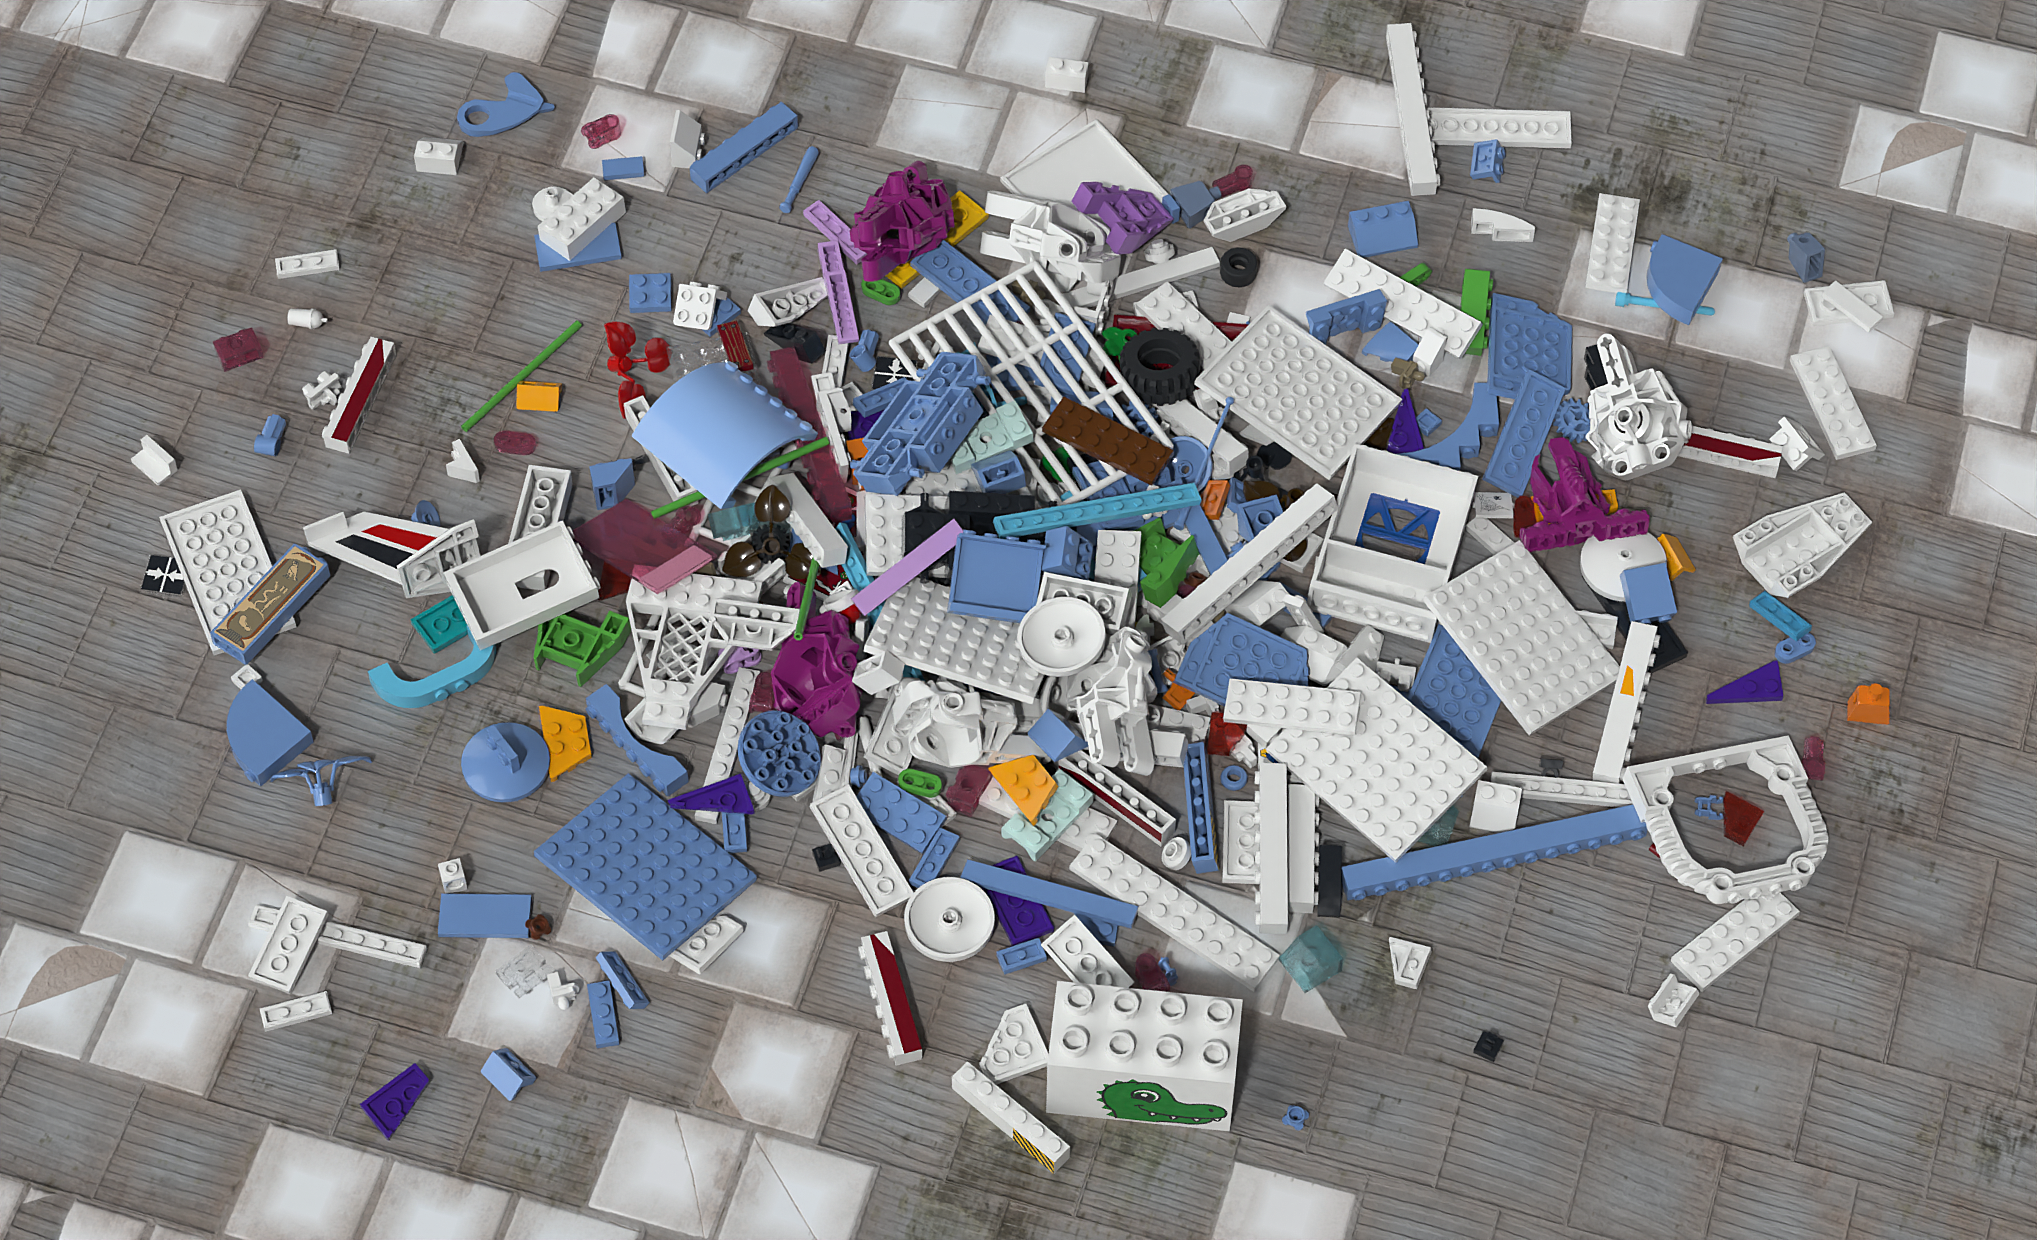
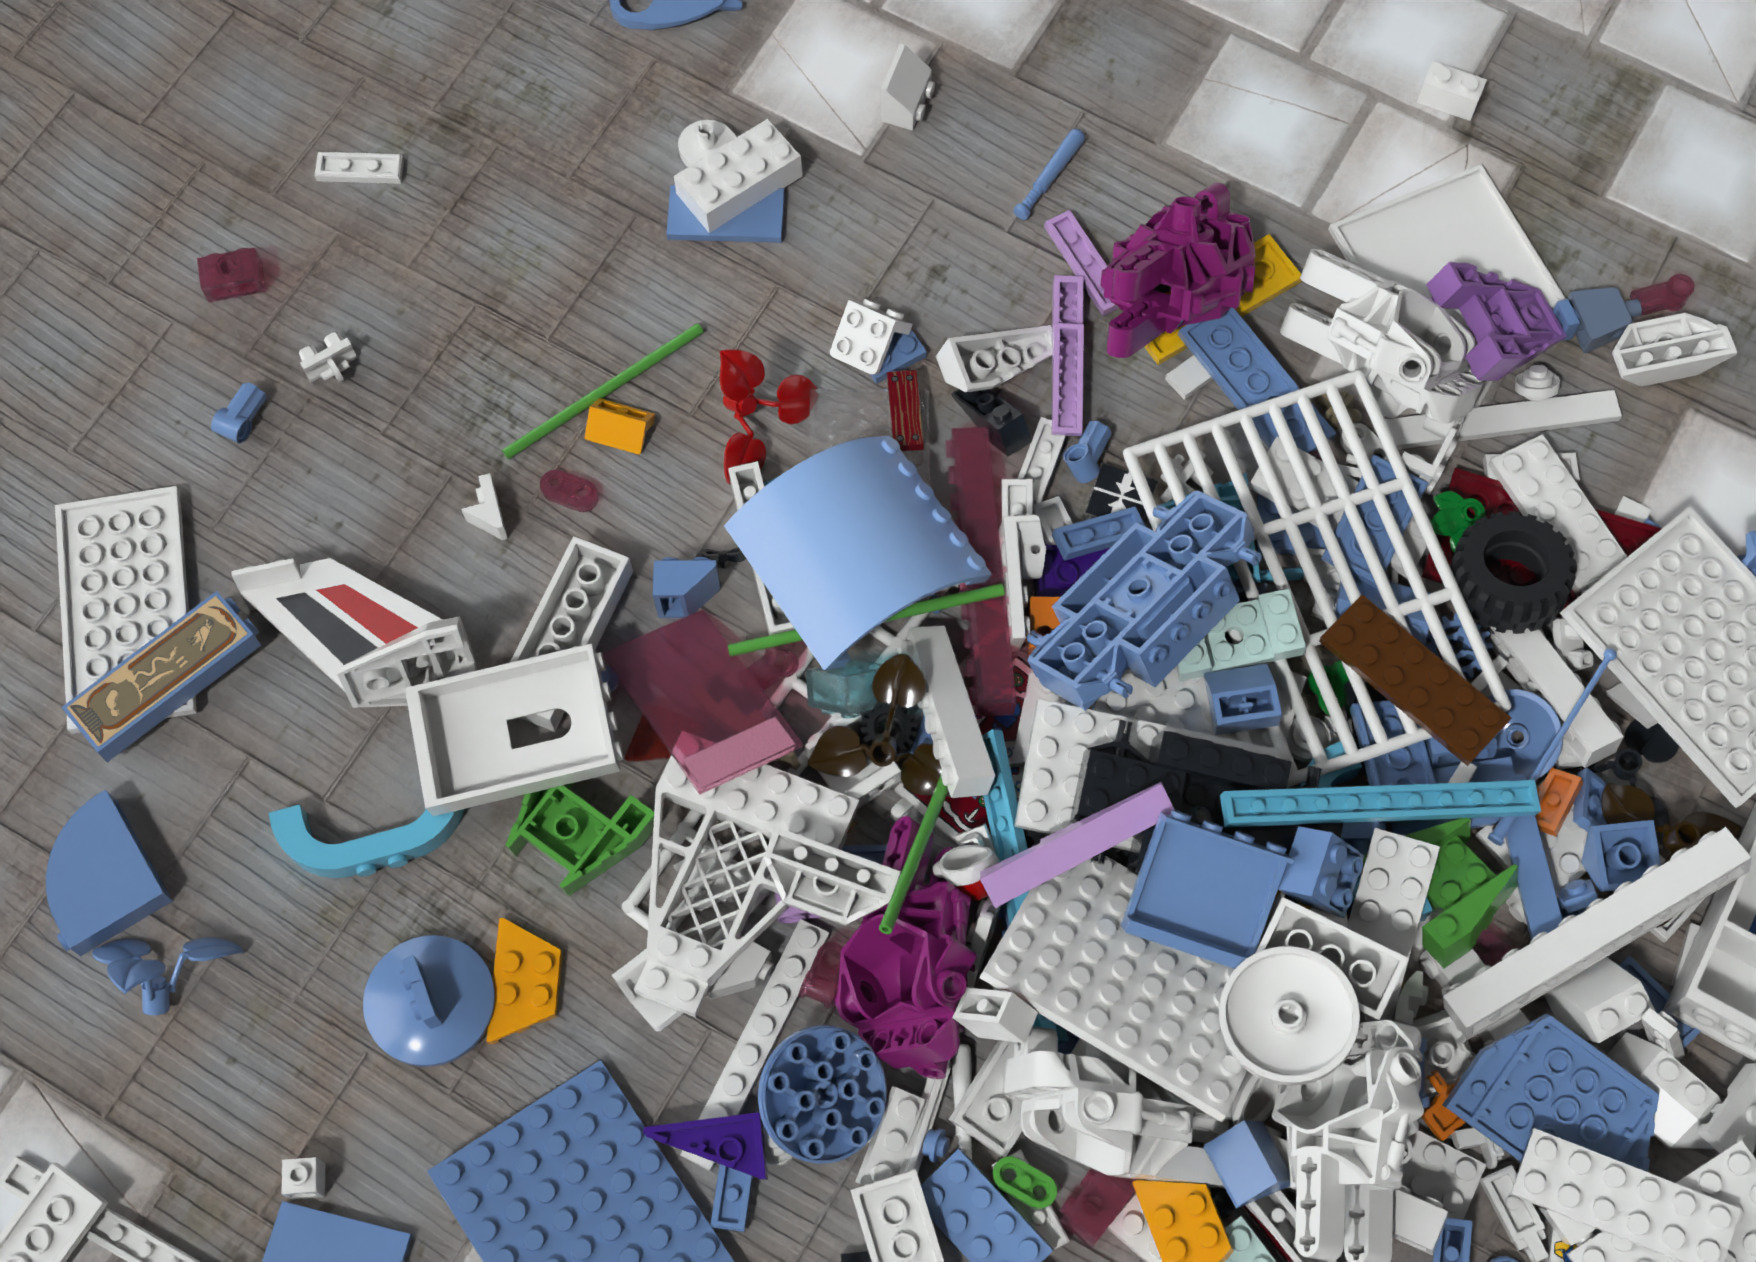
camera: 15 degrees right, 10 degrees up
white panel [131,435,178,485] -> none
black tile [140,554,186,599] -> none
white plate [231,664,263,689] -> none
white piece [288,309,328,329] -> none
brick [322,337,396,454] -> none
teal plate [410,595,468,654] -> none
medium blue piece [411,500,440,527] -> none
white slope [414,137,464,175] -> none
clear pink piece [581,114,622,149] -> none
medium blue arch [586,684,689,797] -> none
medium blue tile [602,156,644,180] -> none
medium blue plate [629,273,671,313] -> none
medium blue brick [690,102,798,194] -> none
bright green plate [861,279,900,305] -> none
copper plate [1183,572,1206,590] -> none
clear red wing [1207,712,1248,756] -> none
black tyre [1220,247,1257,288] -> none

